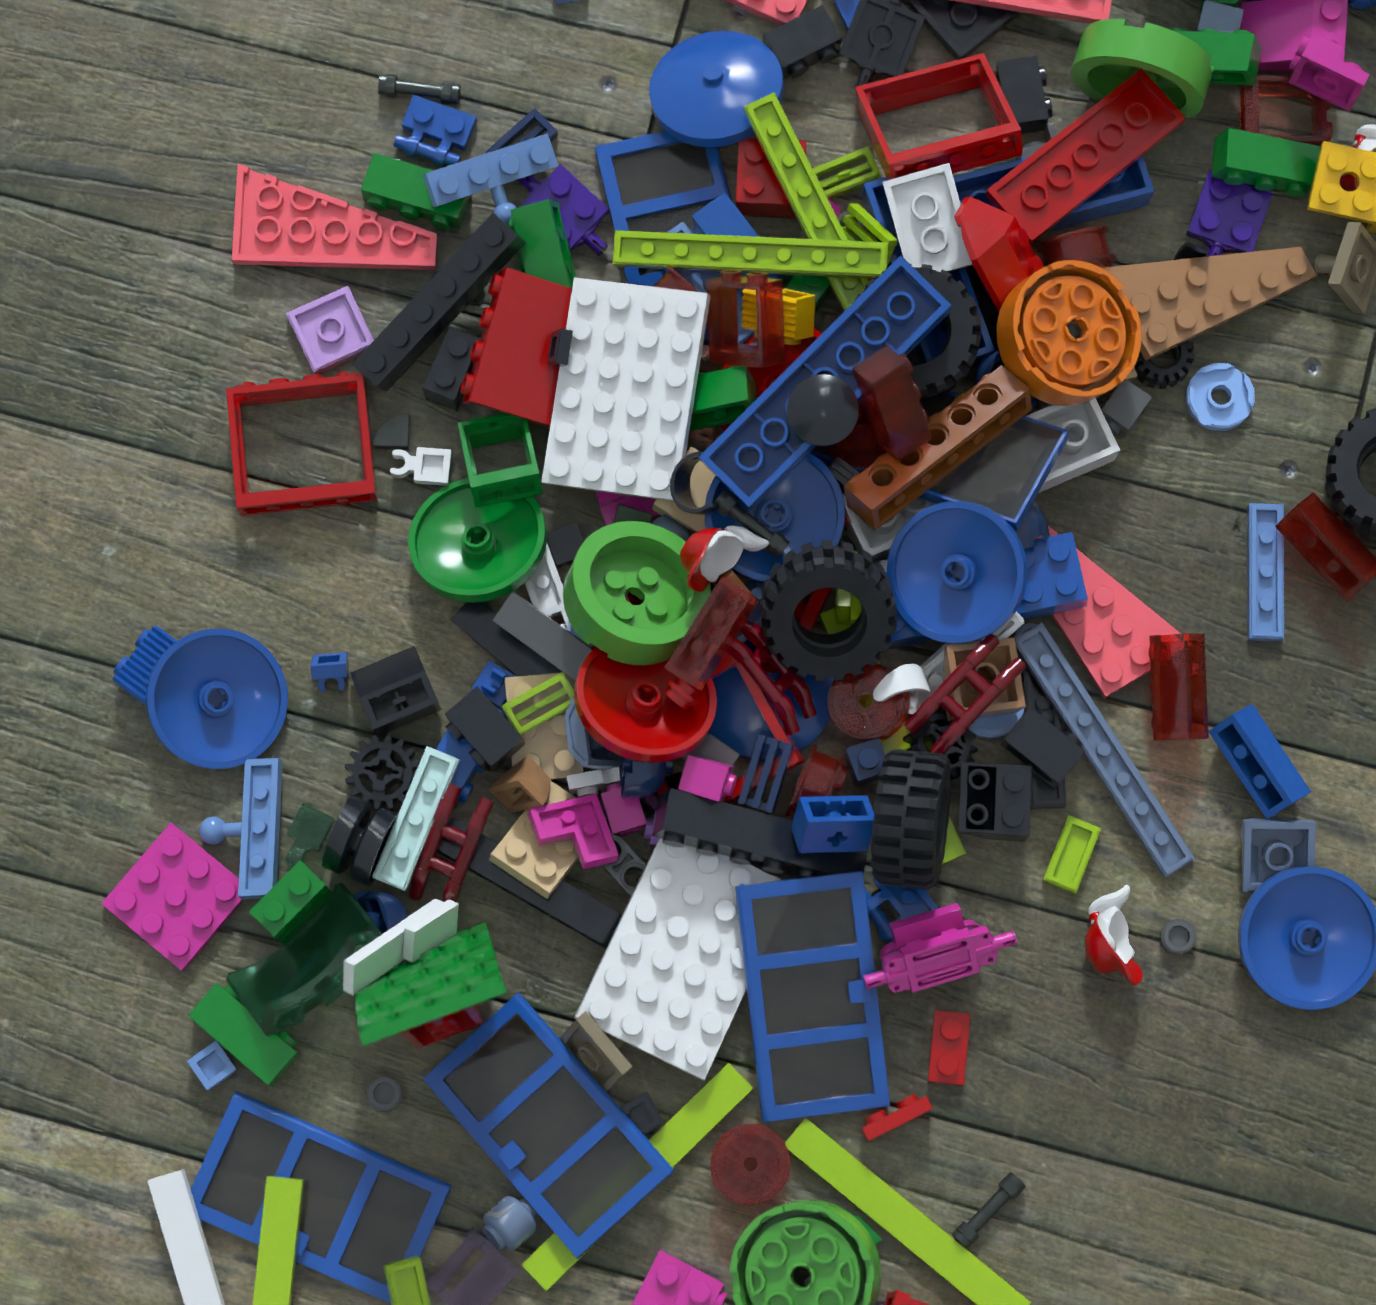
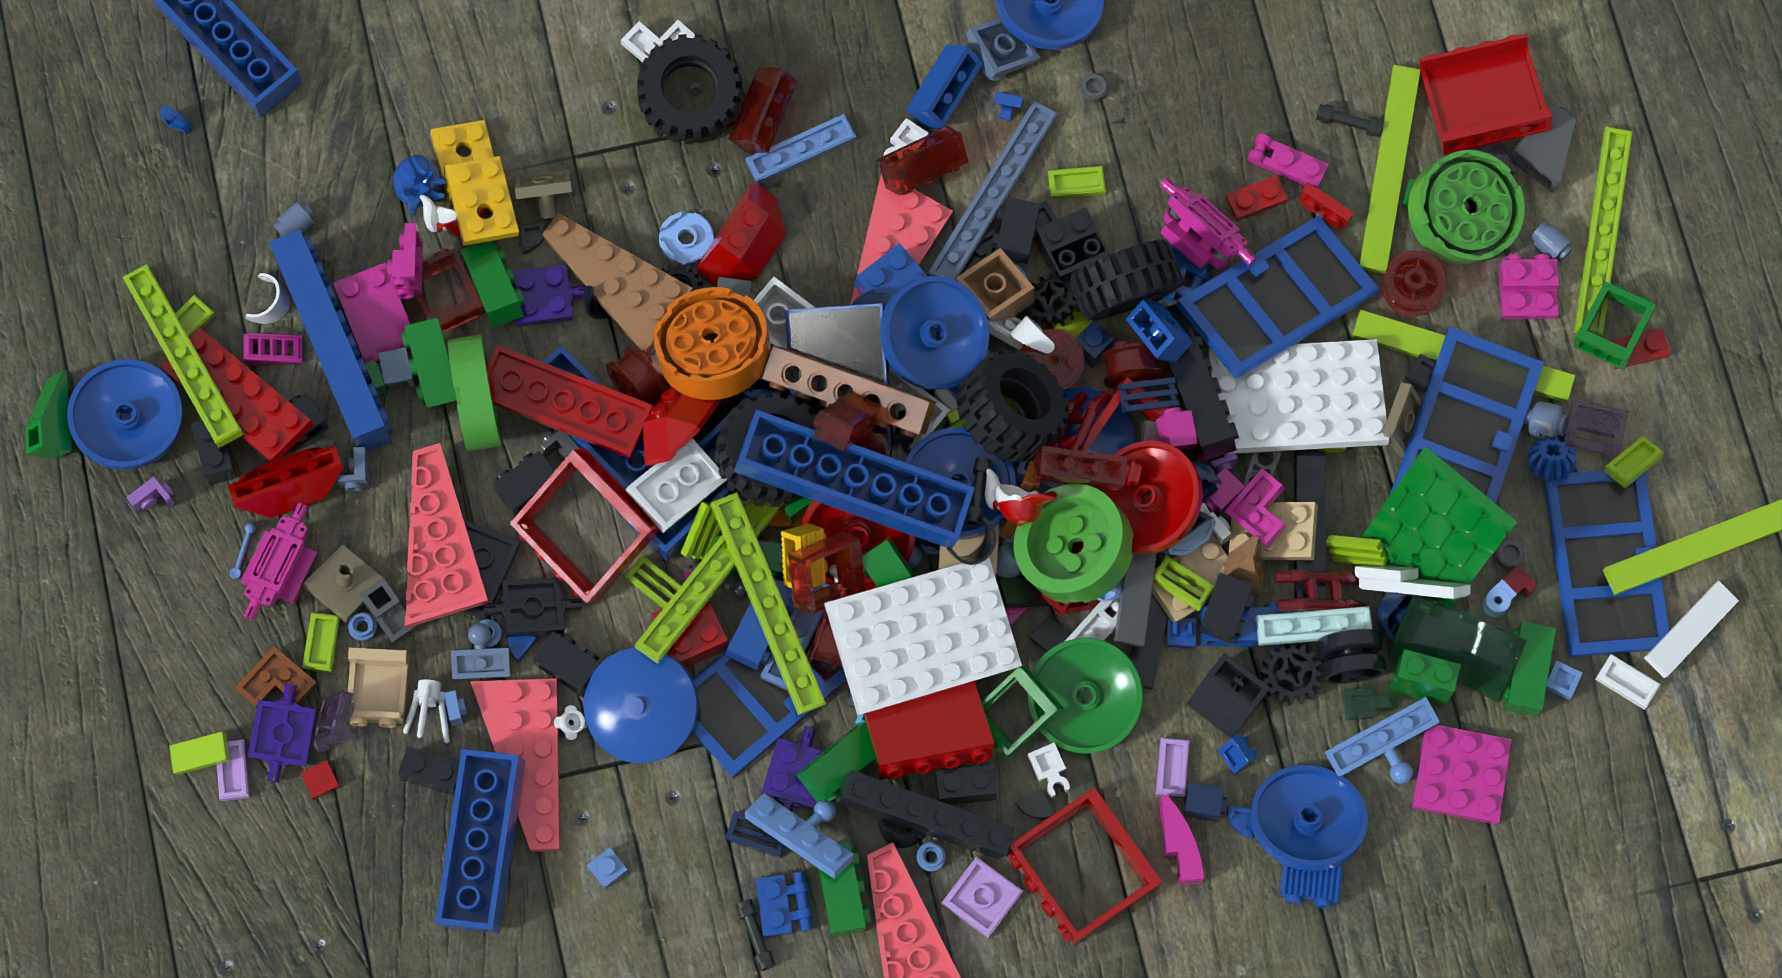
camera: 120 degrees left, 5 degrees down
black tile [547,328,573,368] -> none
black dish [787,374,859,446] -> none
dark red piece [904,634,1026,755] -> none
hair [1084,885,1143,986] -> none
none -> pearl dark grey tile [518,220,546,254]
none -> white plate [554,705,587,740]
none -> red wedge [695,181,786,286]
none -> white plate [883,118,929,170]
none -> medium blue plate [917,842,946,872]
none -> blue tile [994,92,1023,121]
none -> lavender tile [1155,737,1190,799]
none -> dark pink slope [1159,795,1204,886]
none -> dark blue brick [1183,782,1228,822]
none -> blue tile [1227,804,1253,839]
none -> dark pink plate [1247,133,1328,188]
none -> lime tile [1326,535,1388,567]
none -> leg [1483,565,1538,617]
none -> blue gear [1528,436,1576,484]
none -> white tile [1595,654,1661,710]

